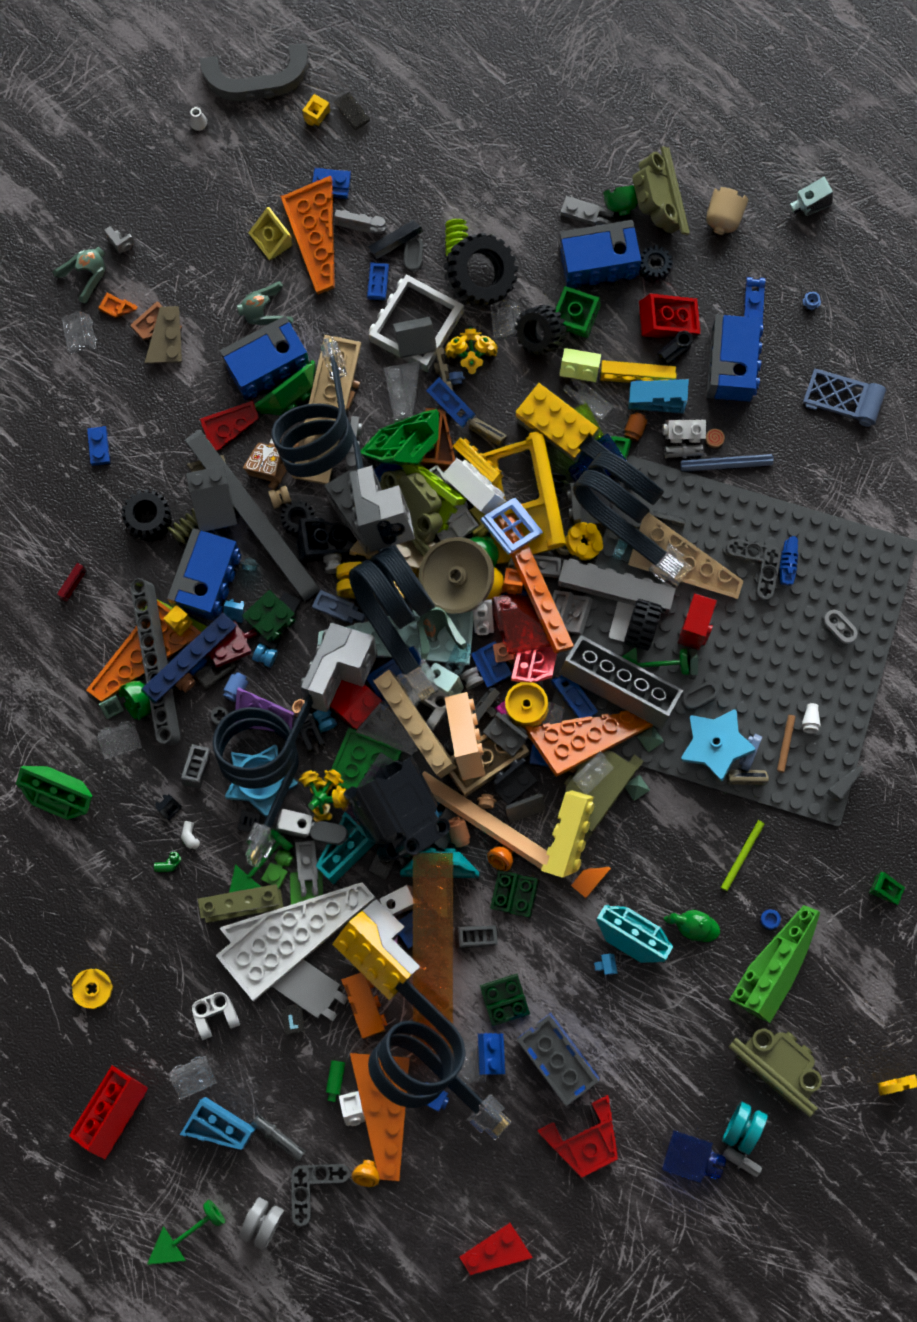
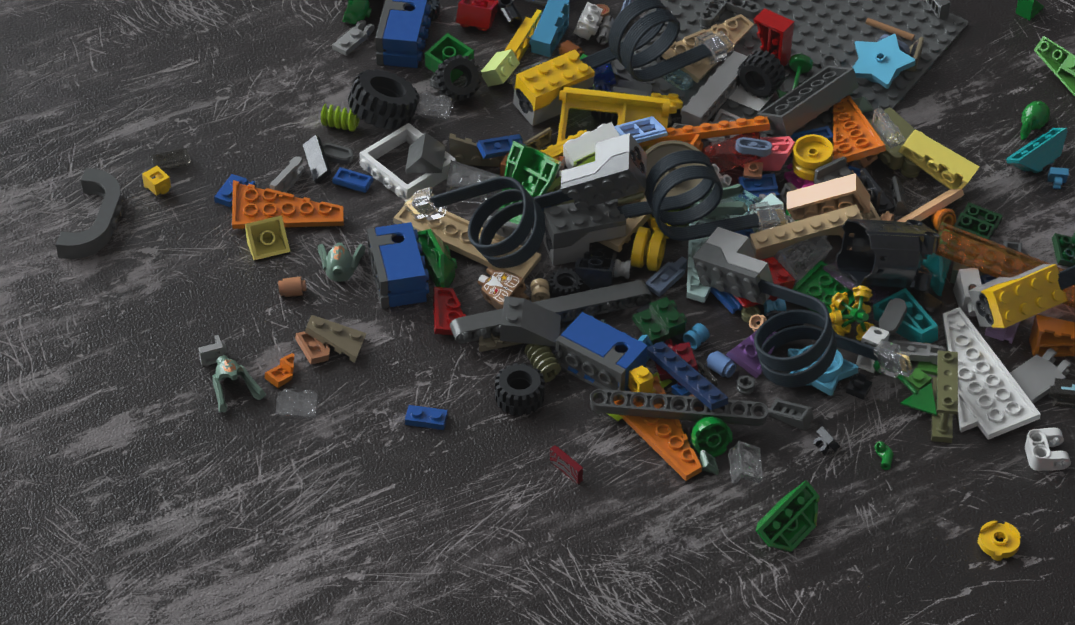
camera: 75 degrees left, 30 degrees down
white arm [181,821,200,849] -> none
white cone [190,107,207,131] -> none
yellow plant [445,327,498,374] -> none
orange slope [571,867,611,898] -> none
lime bar [721,820,765,891] -> none
blue tile [760,909,781,930] -> none
white cone [801,703,821,734] -> none
none -> nougat brick [278,276,307,297]
none -> sand blue plate [735,137,772,157]

